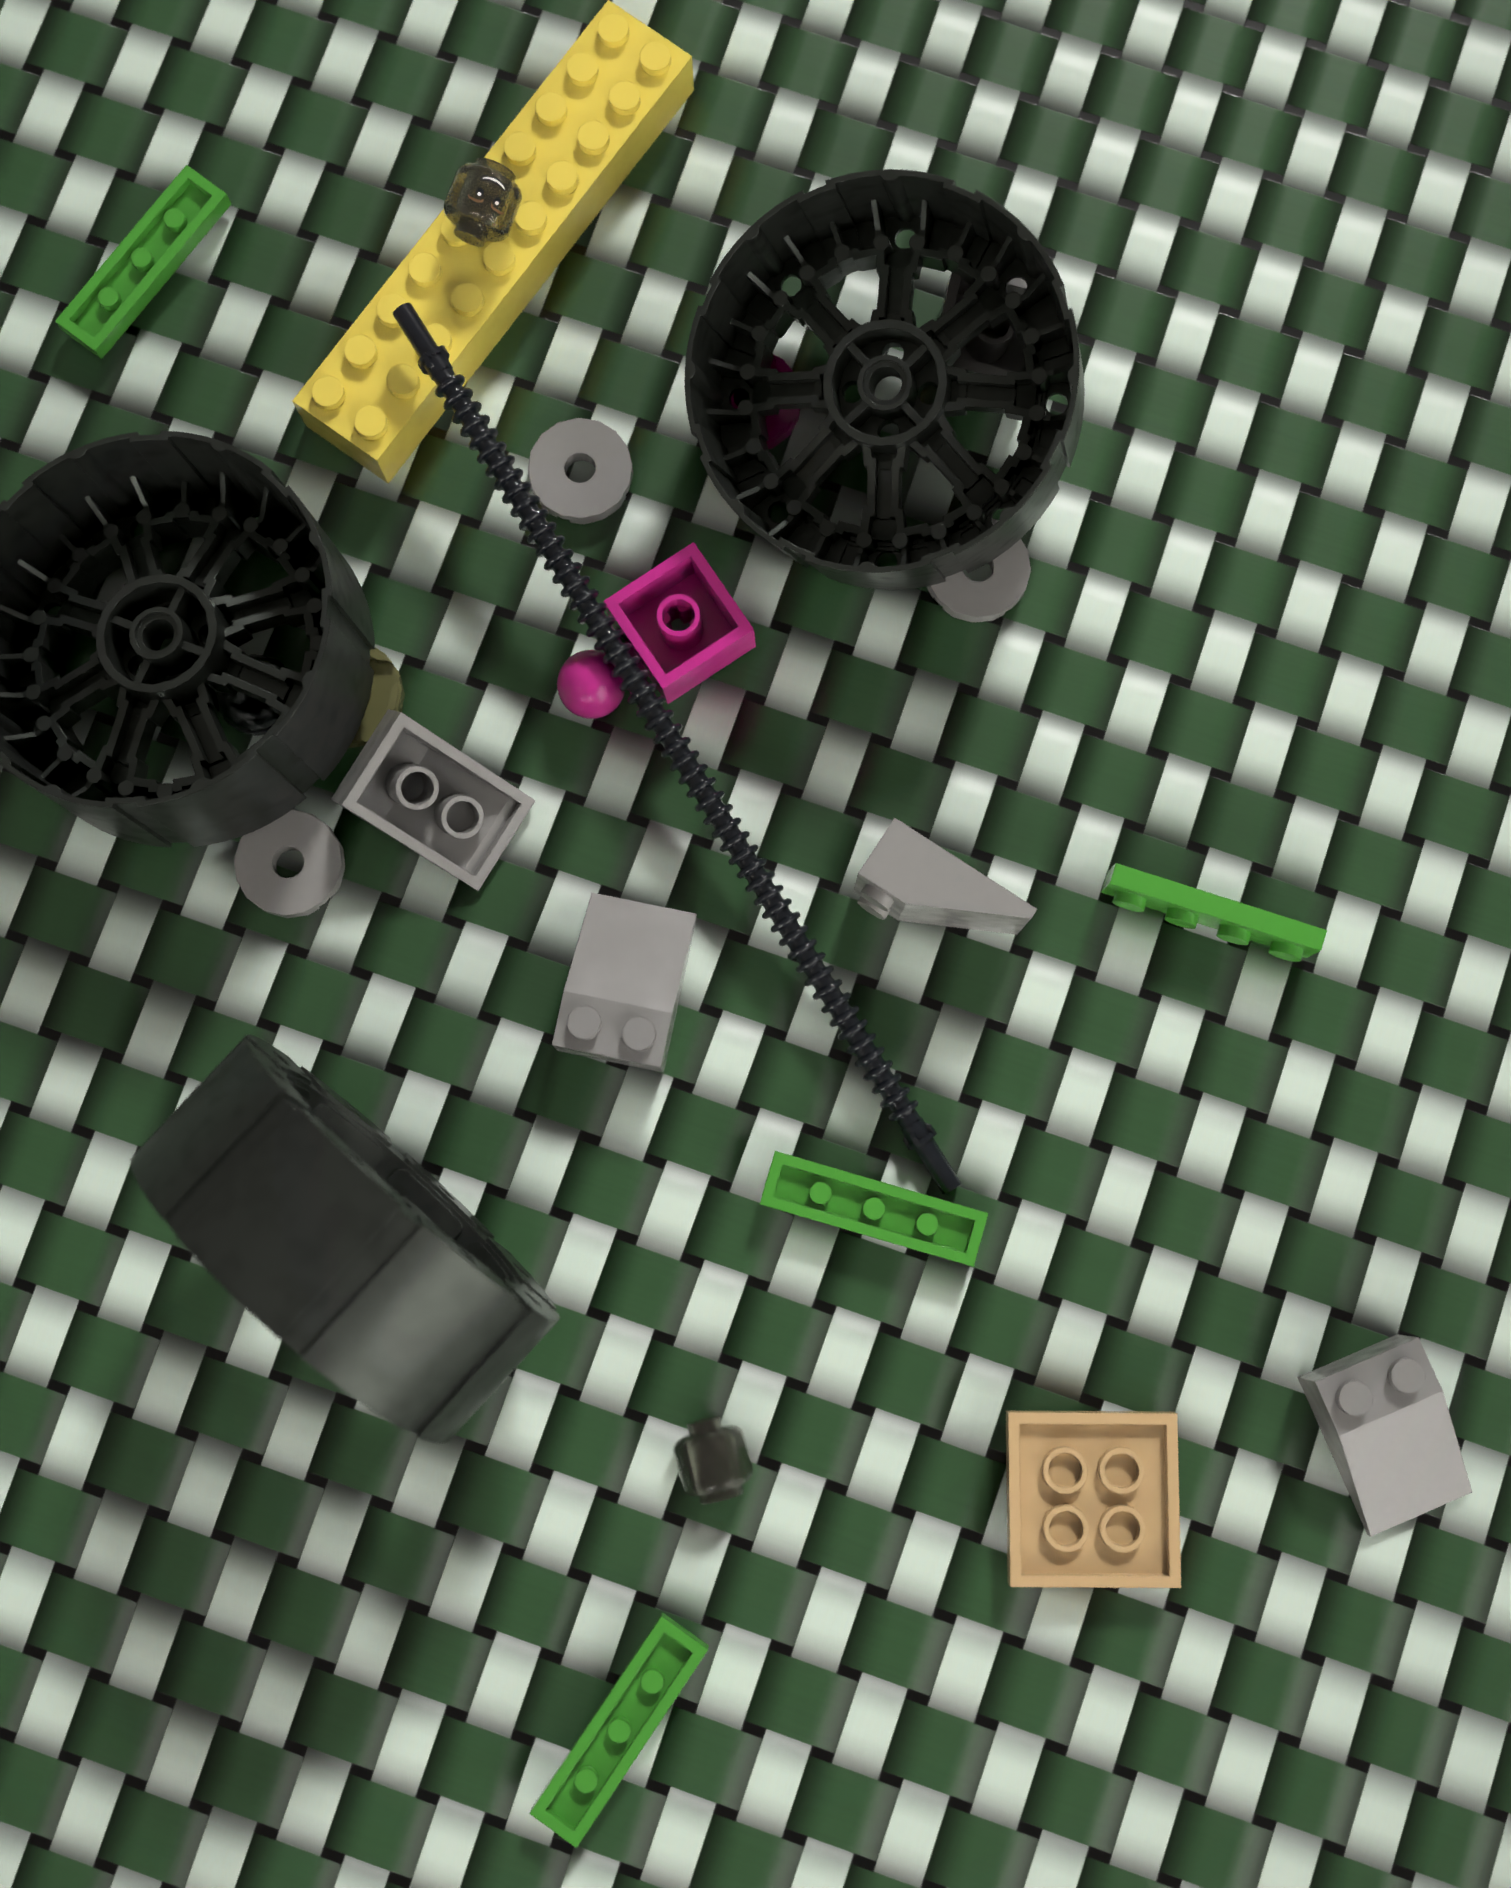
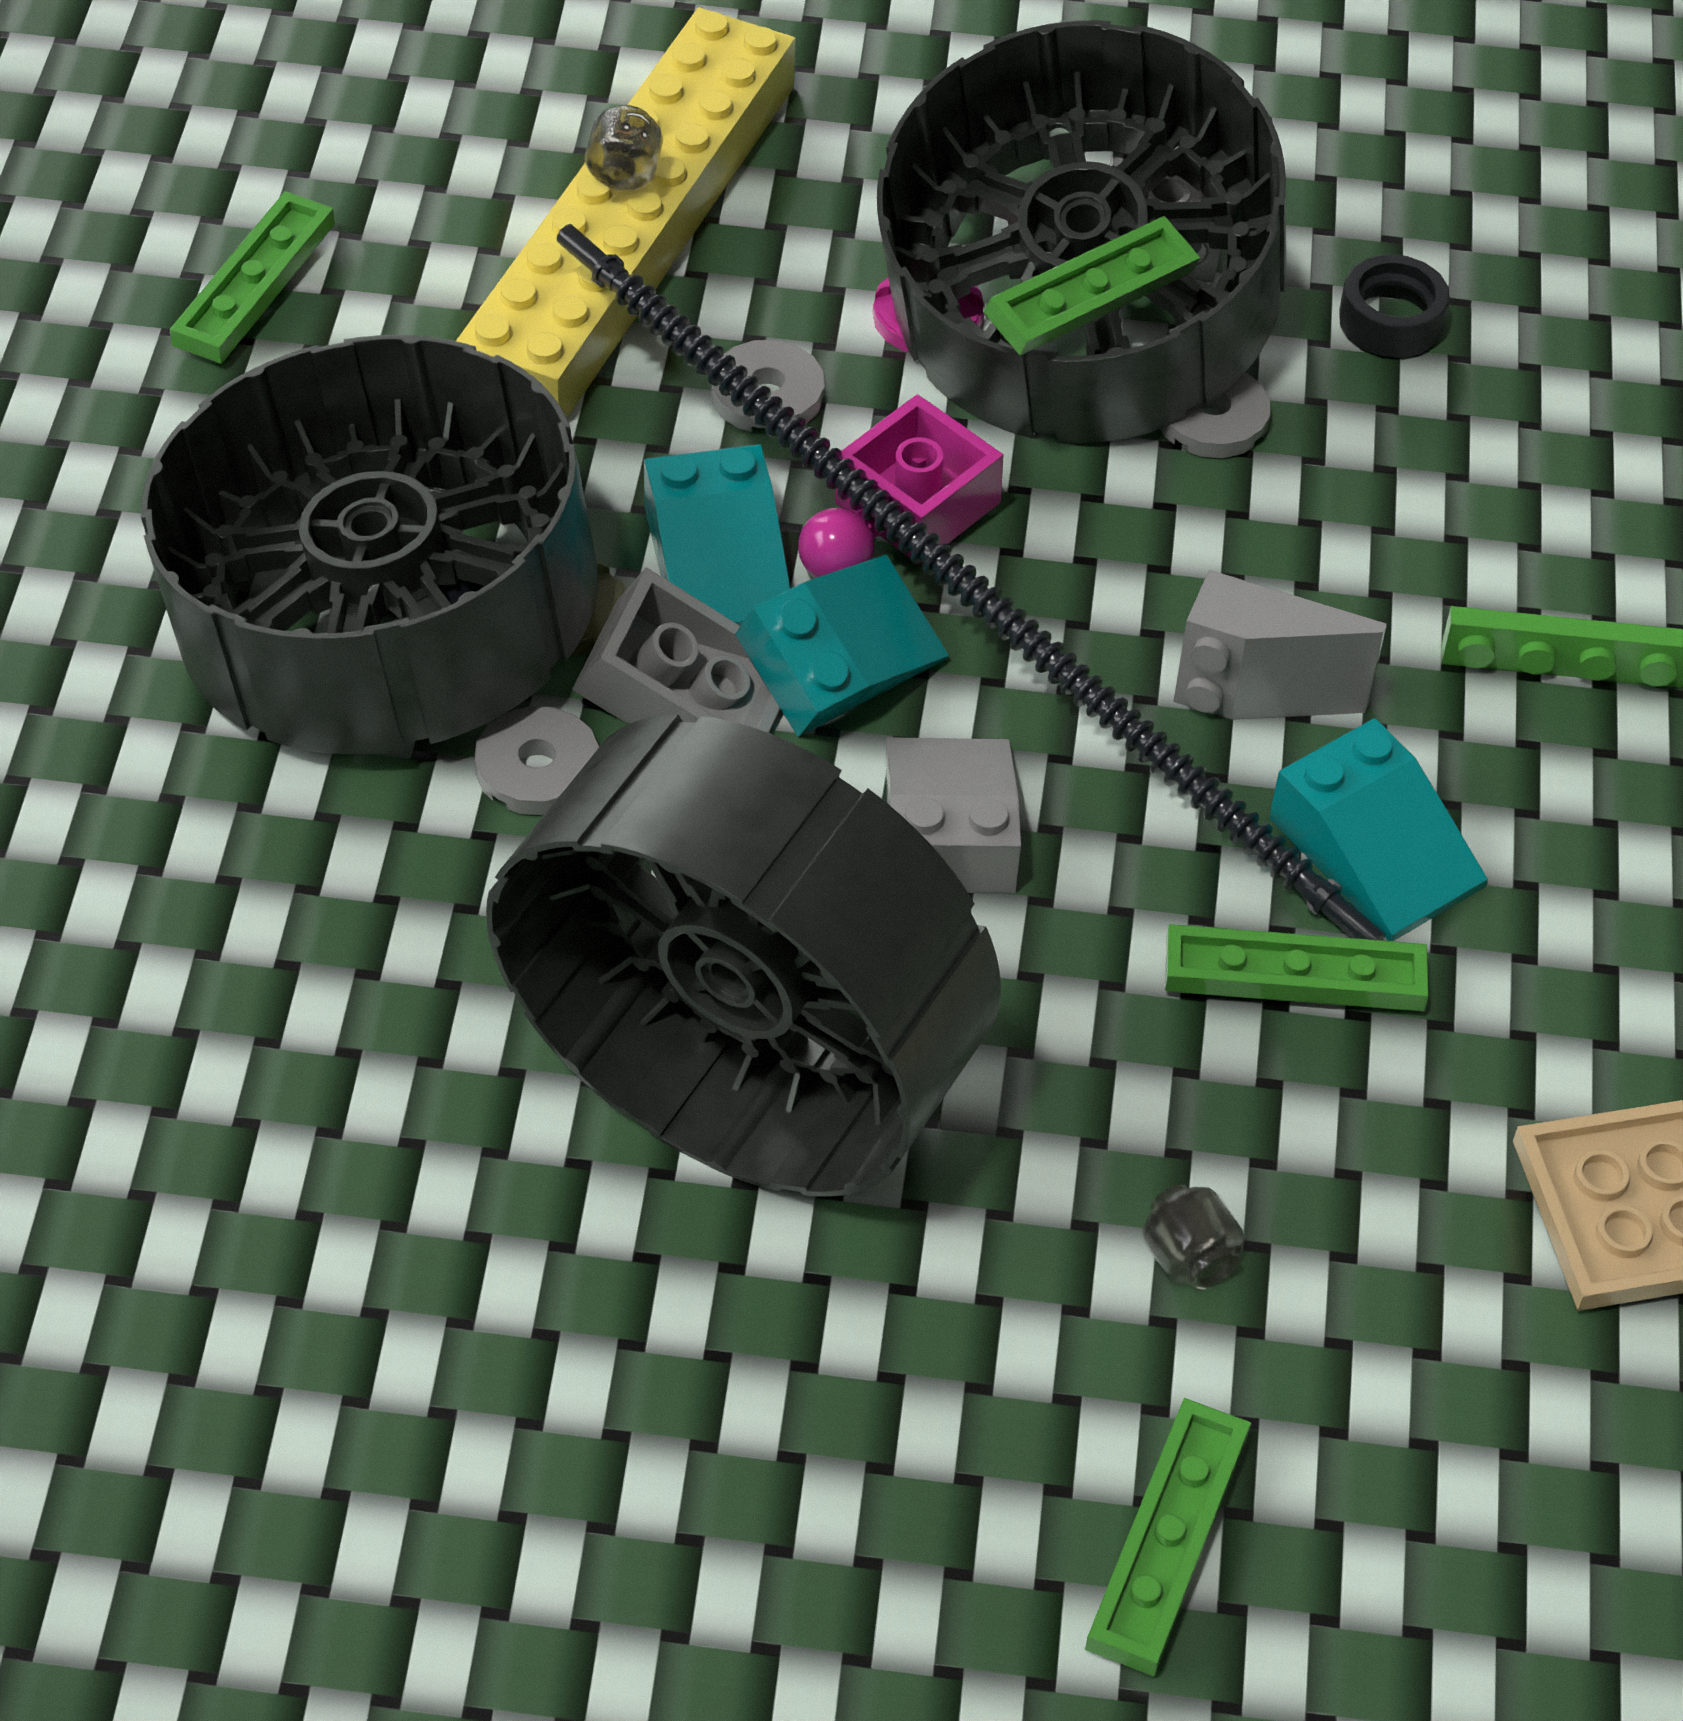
camera: 15 degrees left, 30 degrees down
none -> teal slope [644,444,790,626]
none -> teal slope [735,554,949,737]
none -> bright green plate [984,216,1200,356]
none -> teal slope [1269,718,1488,941]
none -> black tyre [1339,254,1450,358]

